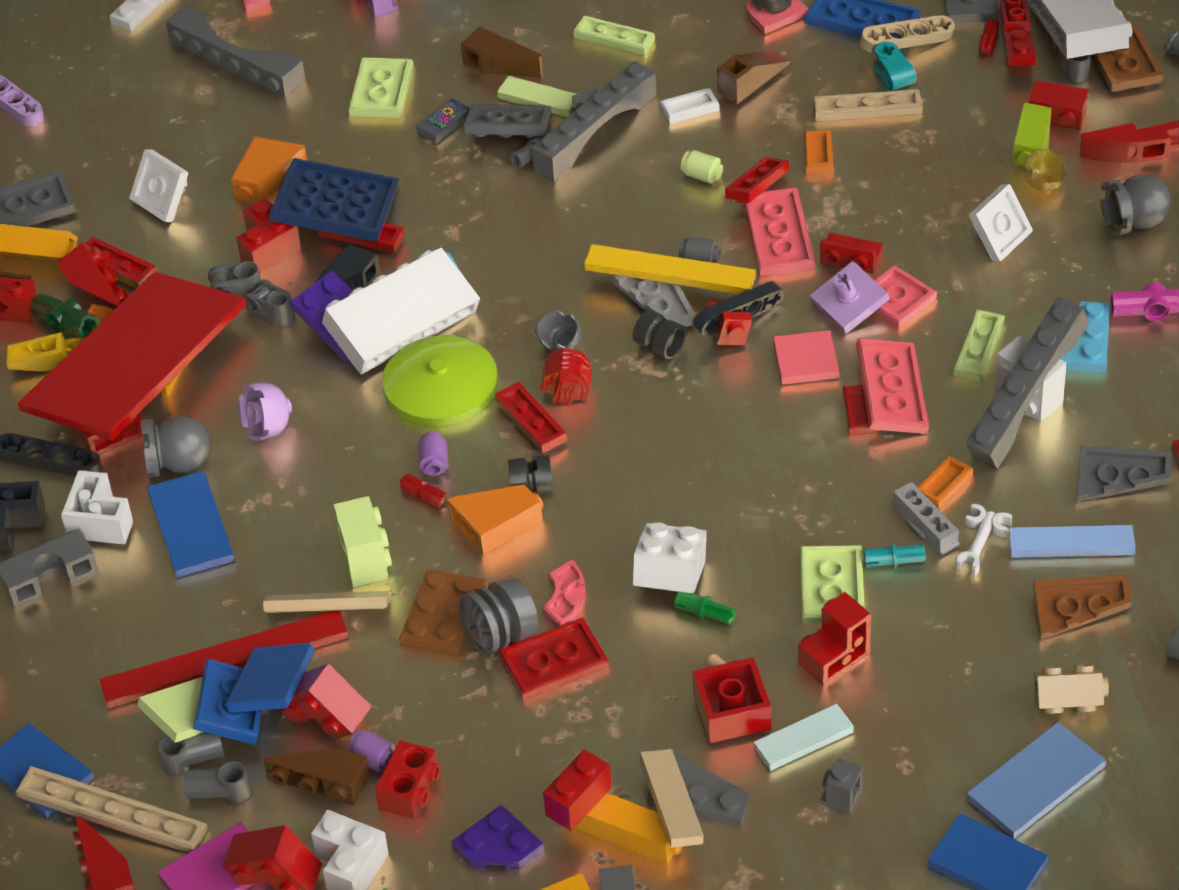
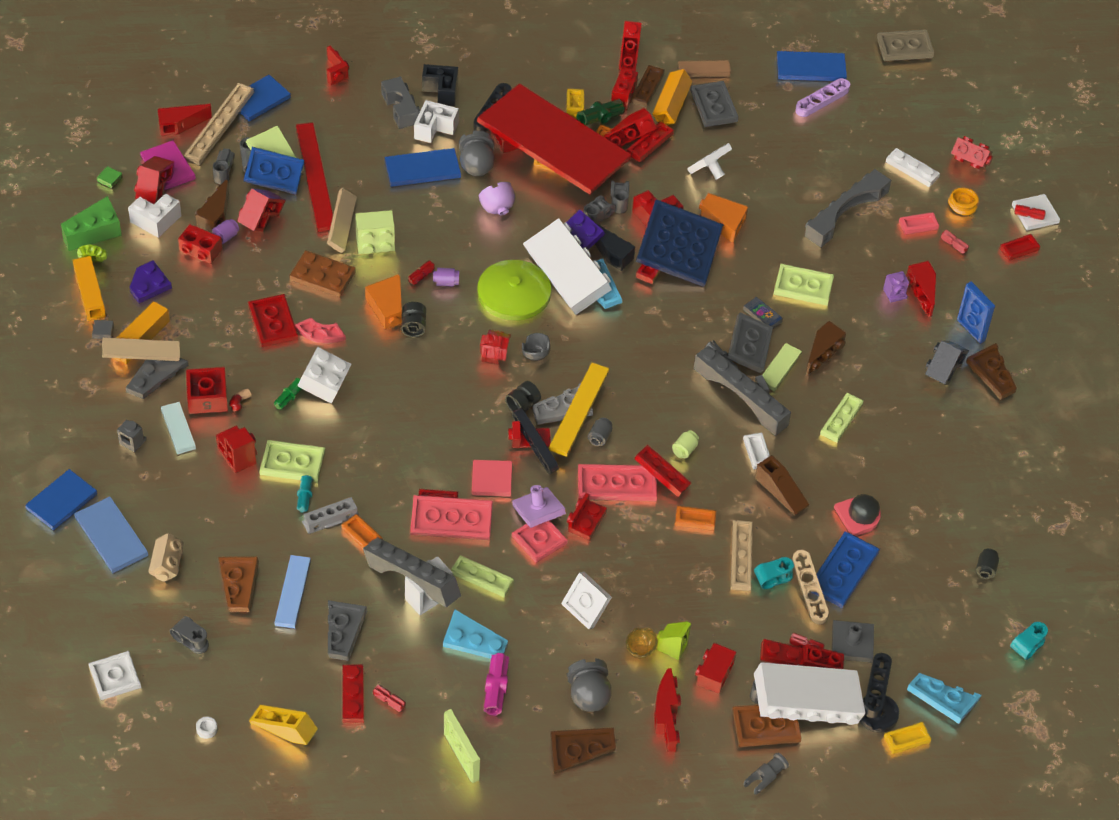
camera: 90 degrees right, 5 degrees up
blue tile [226,643,315,713] -> none
dark grey wheel [459,575,538,655] -> none
red plate [495,381,567,454] -> none
red brick [543,749,612,831] -> none
white bar [956,504,1013,575] -> none

